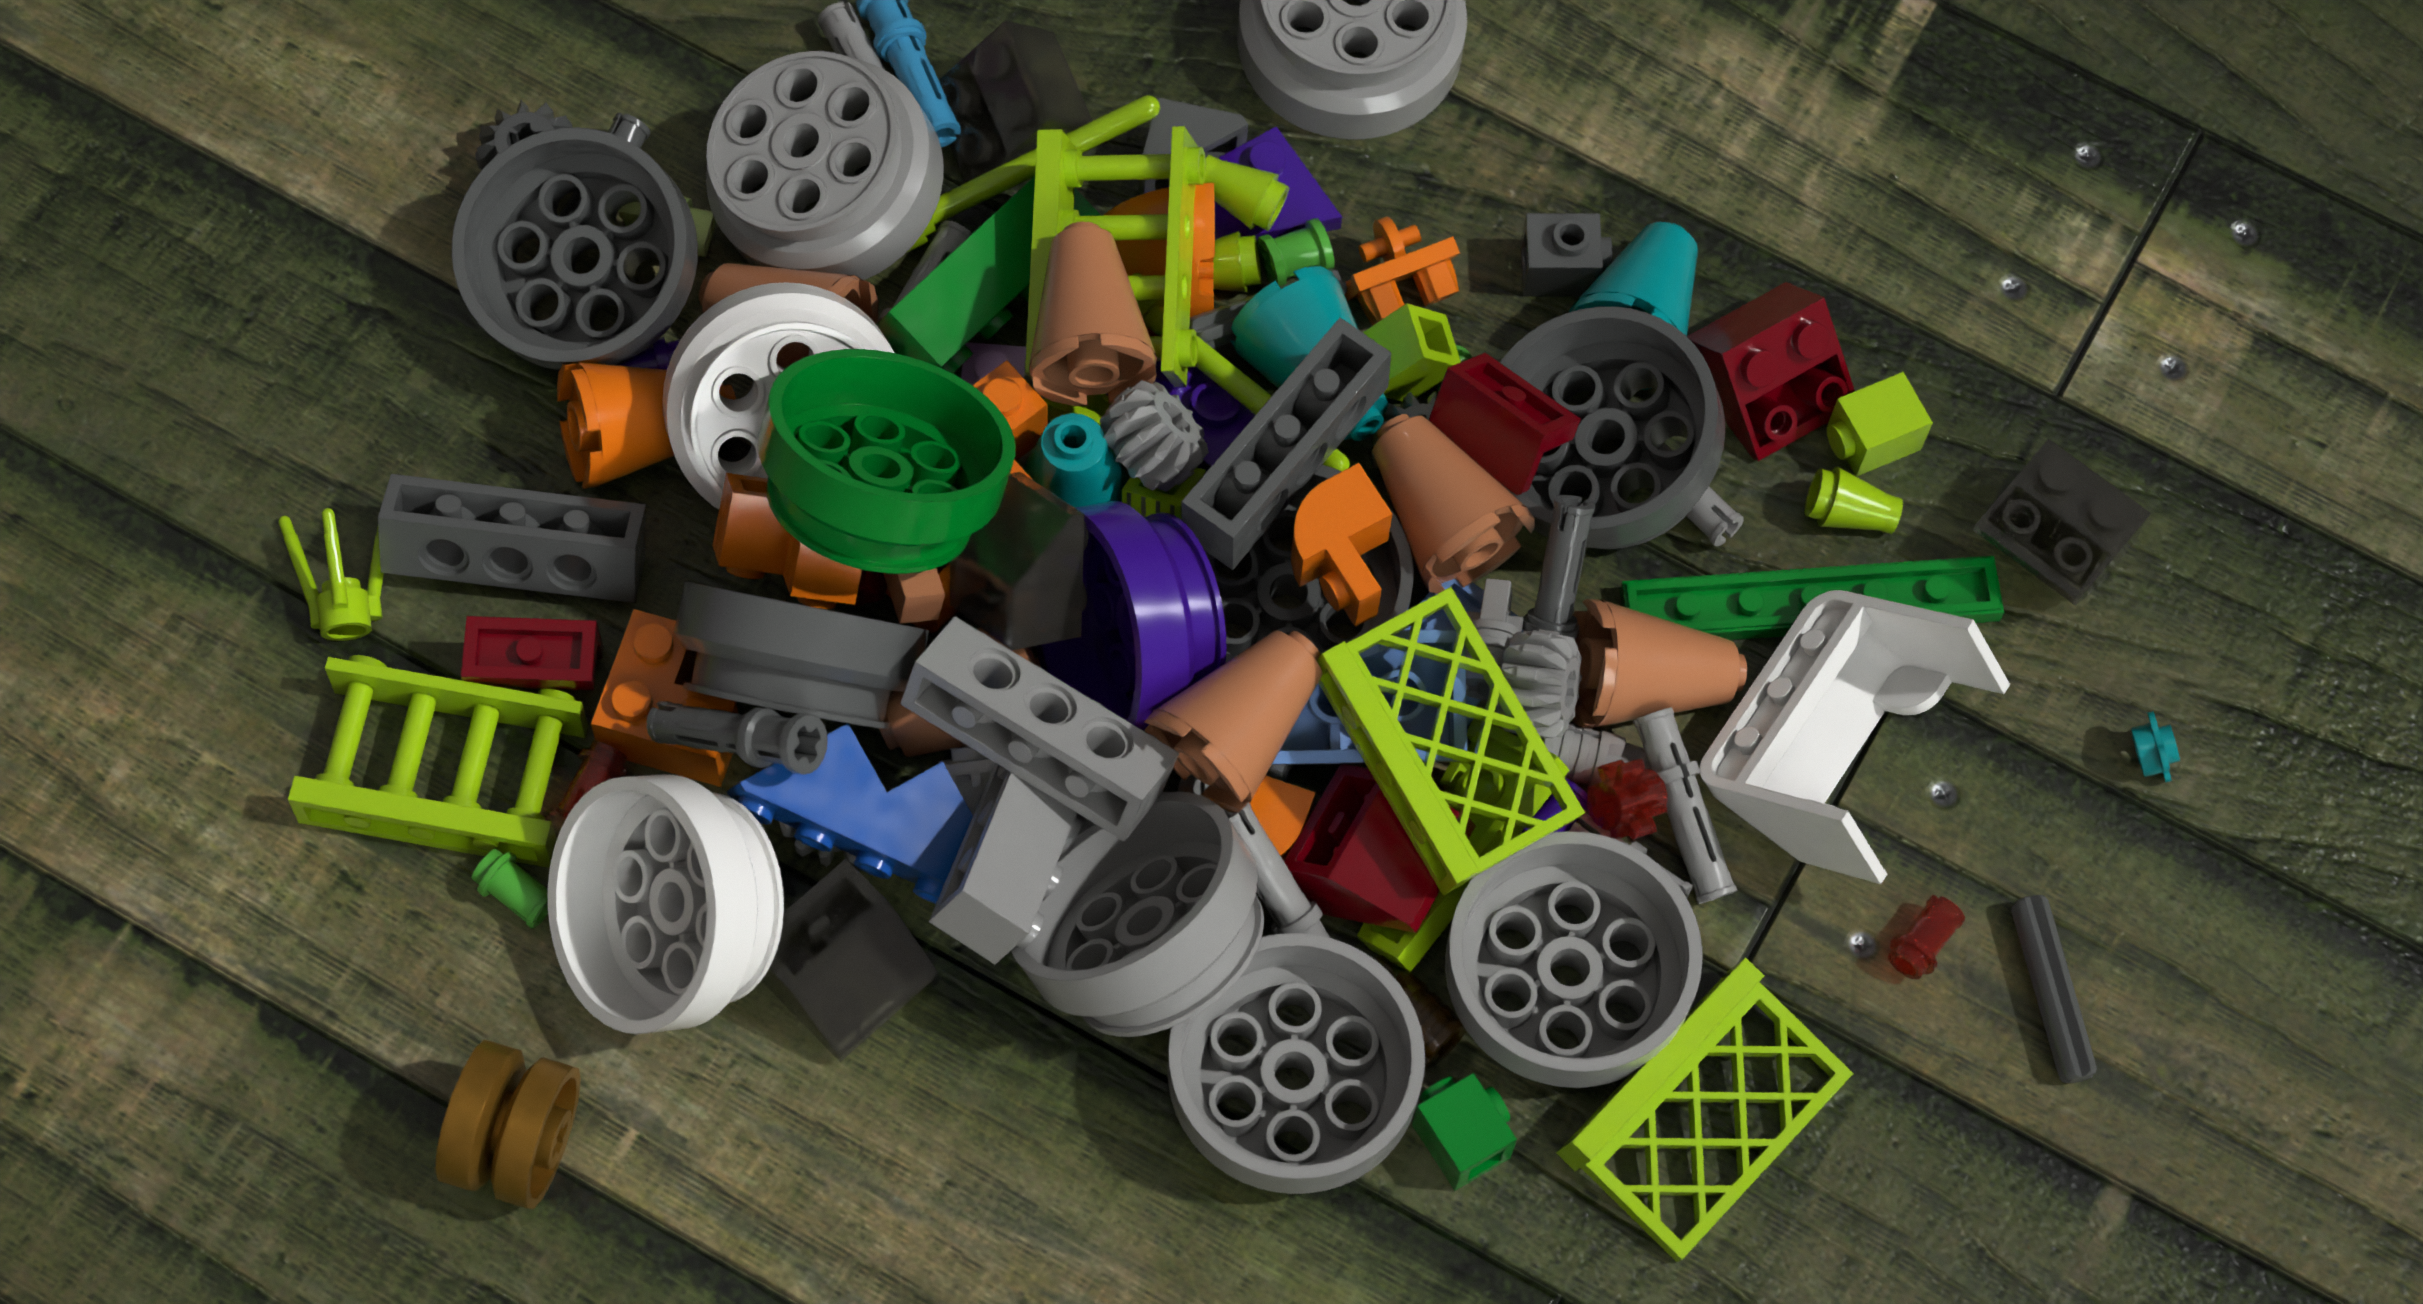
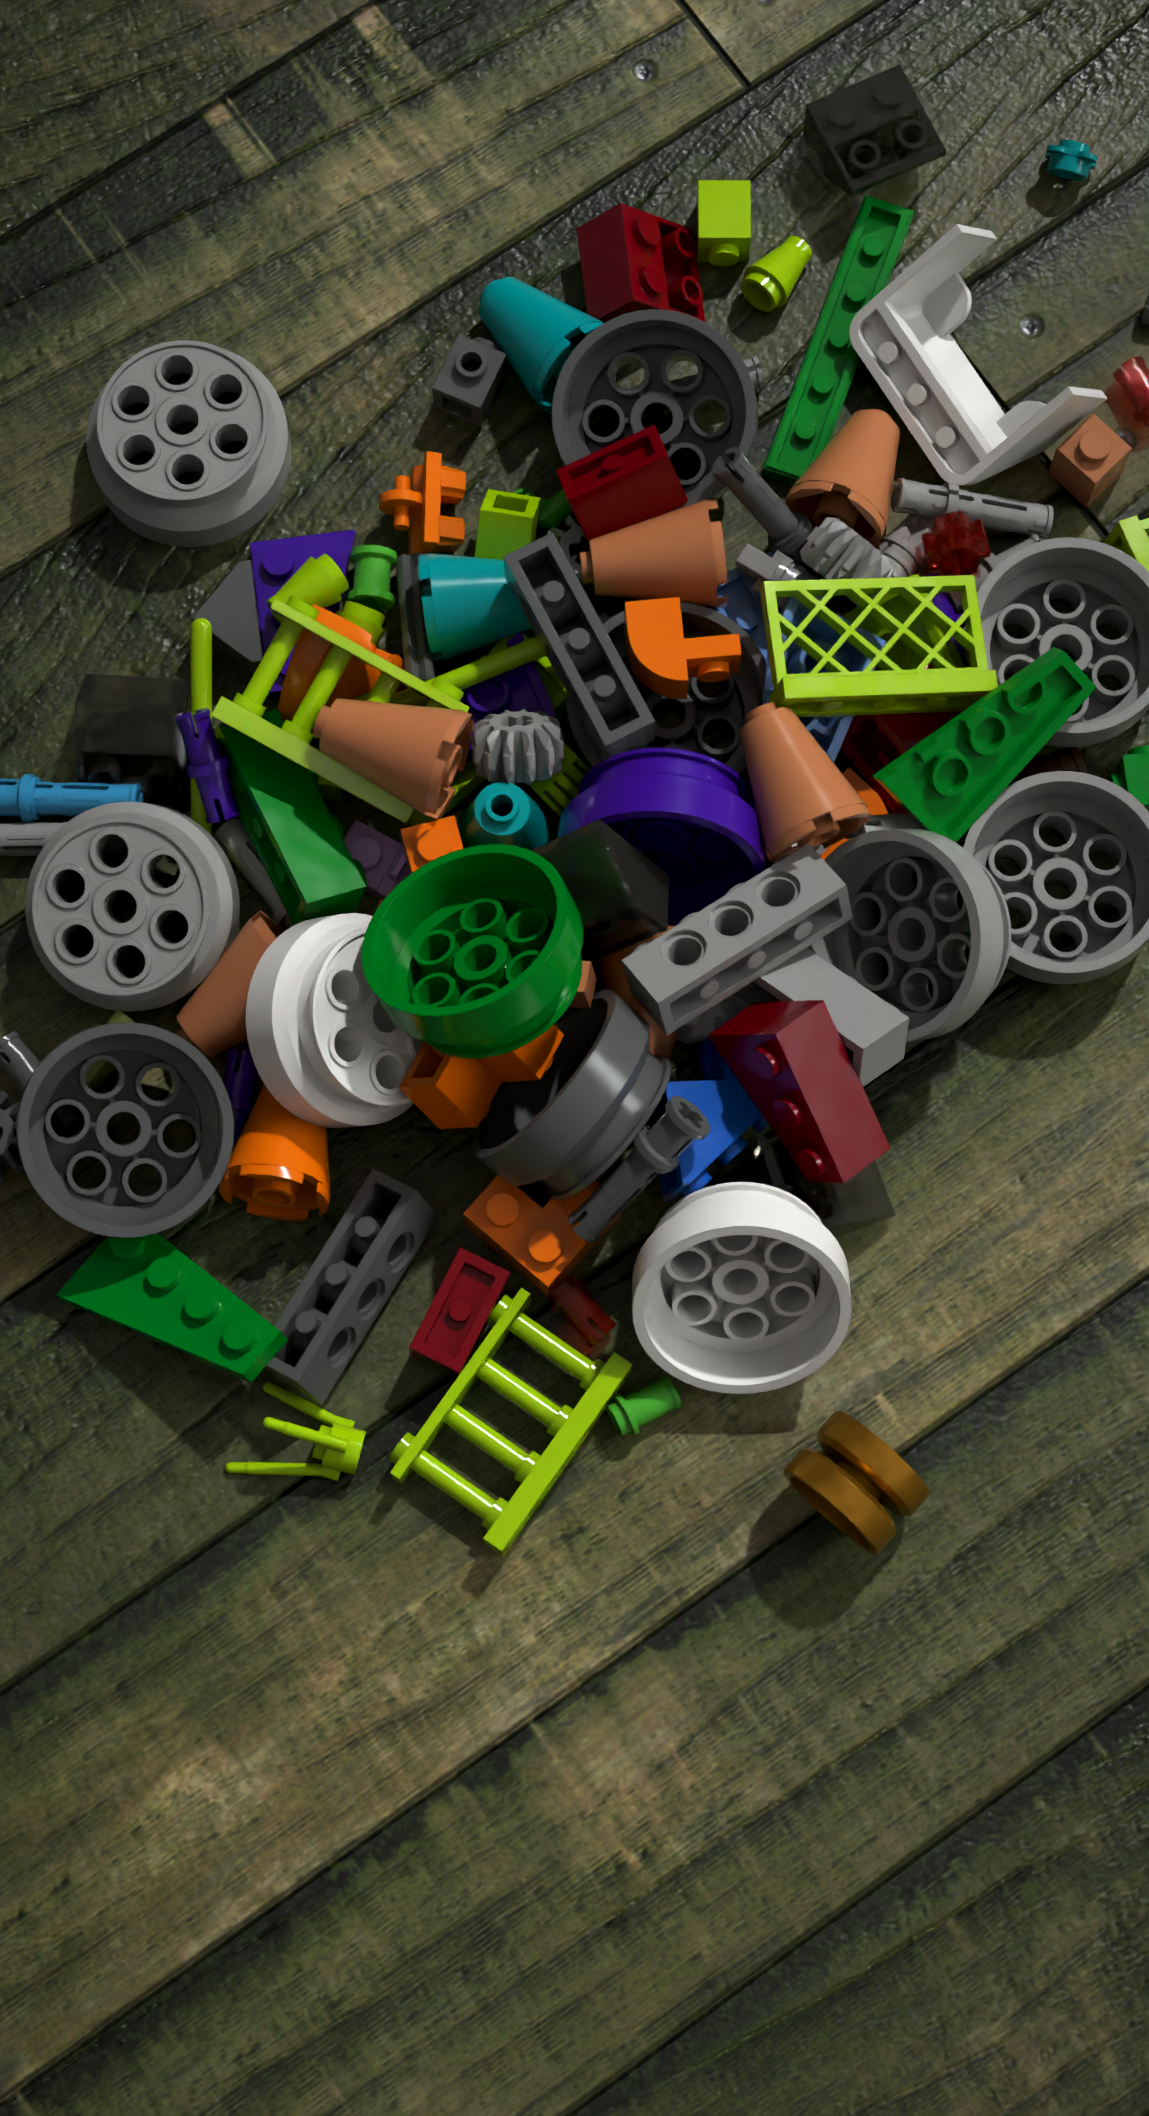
camera: 60 degrees left, 10 degrees up
none -> green wing [56,1233,288,1383]
none -> dark purple pin [175,708,241,823]
none -> dark red wedge [707,1000,891,1184]
none -> green wing [872,647,1097,842]
none -> nougat brick [1048,413,1132,508]

